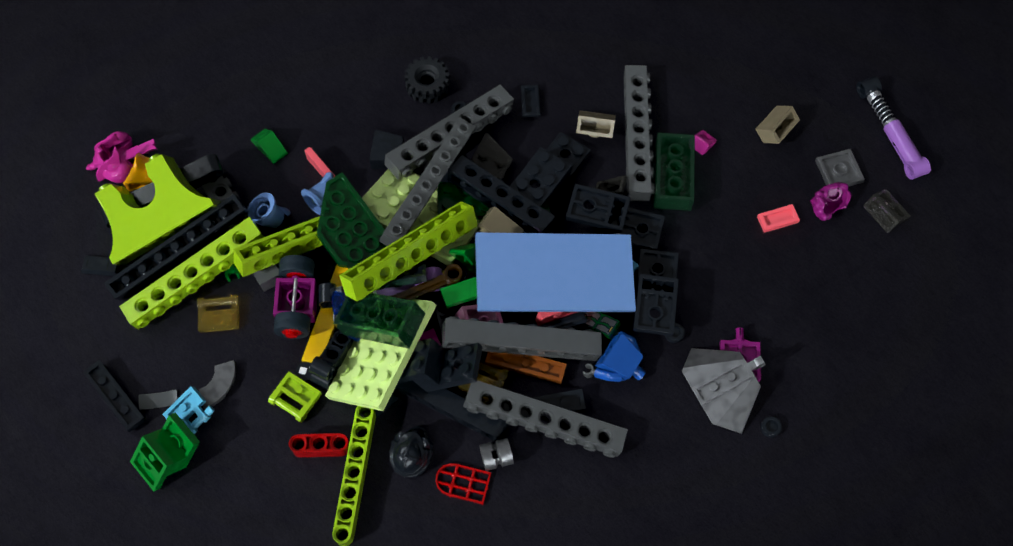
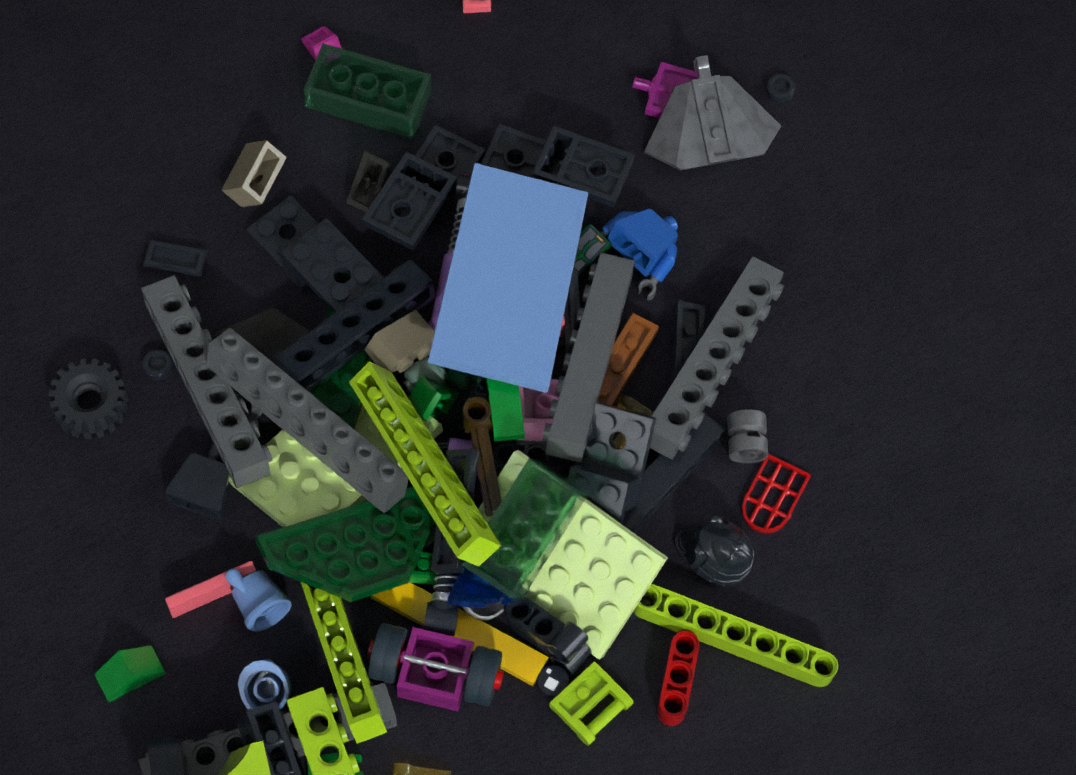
camera: 80 degrees left, 0 degrees up
dark grey brick [623,65,654,201] -> none

